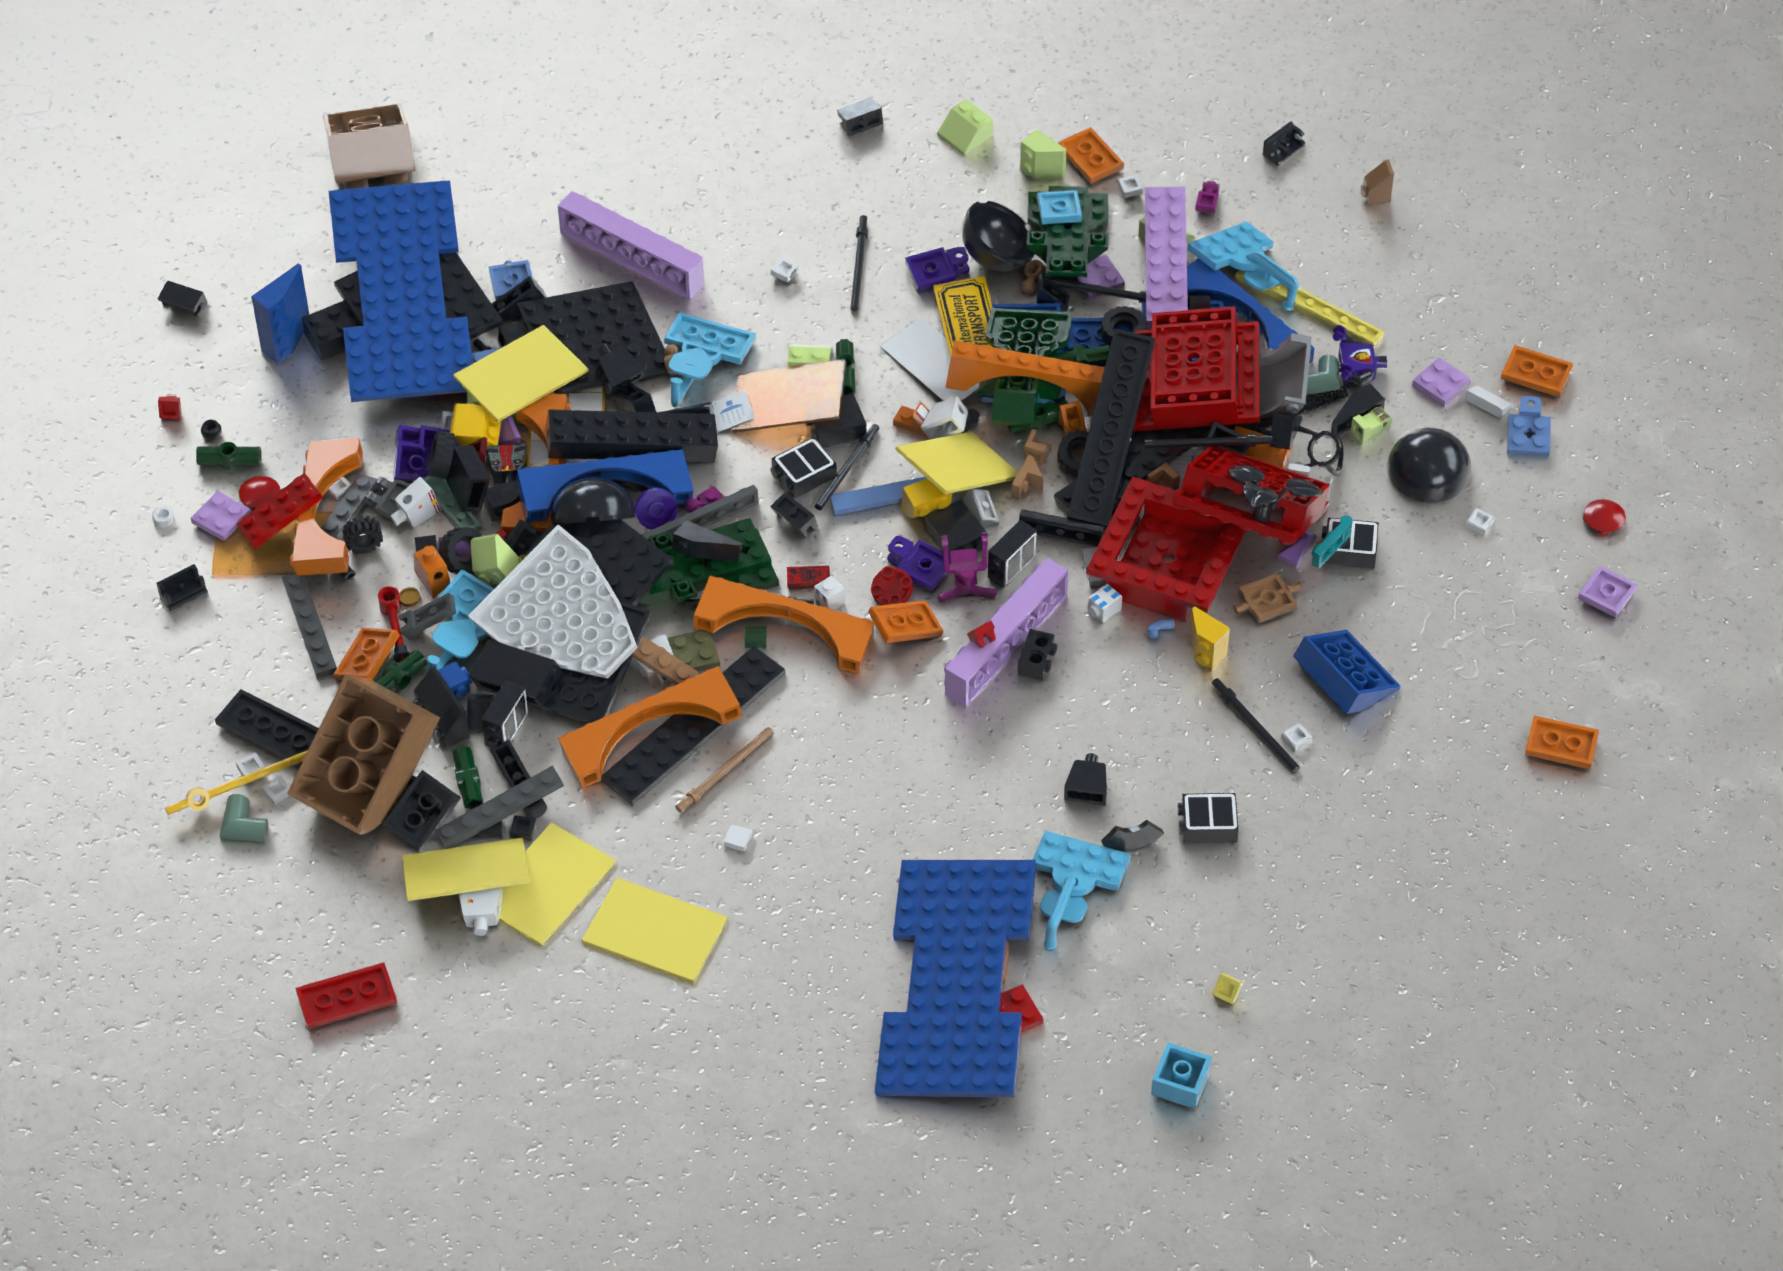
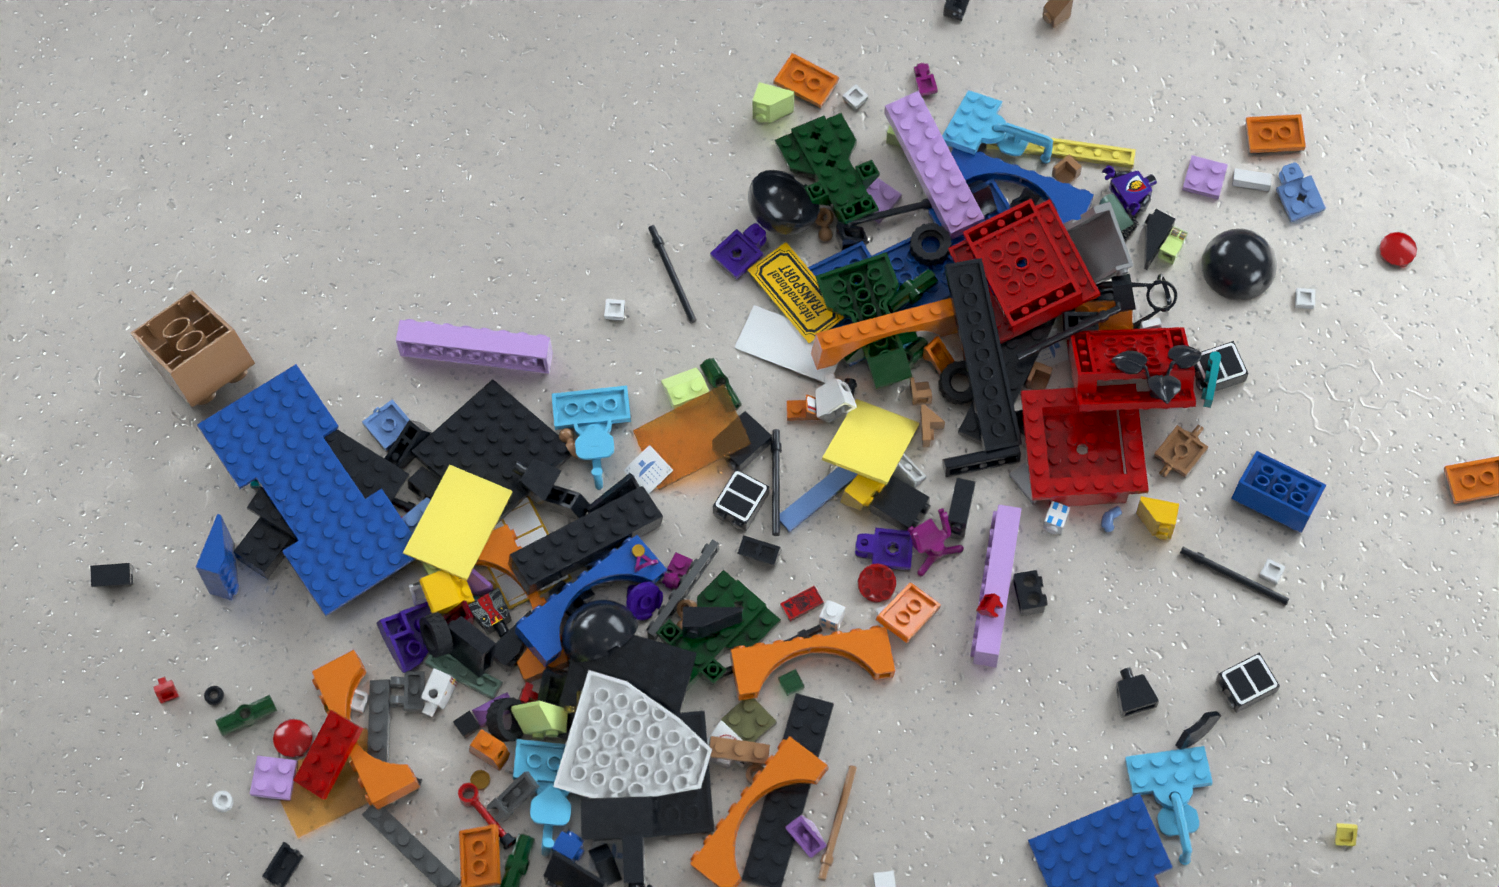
camera: 25 degrees left, 15 degrees up
black tyre [342,516,383,554] -> none
black hinge [837,97,883,137] -> none
yellowish green slope [937,99,993,155] -> none
medium azure tile [1037,190,1082,224] -> none
lavender plate [1578,566,1638,618] -> none
none -> piece [632,544,659,572]
none -> medium lavender slope [785,815,826,858]
none -> medium nougat panel [1052,154,1082,184]

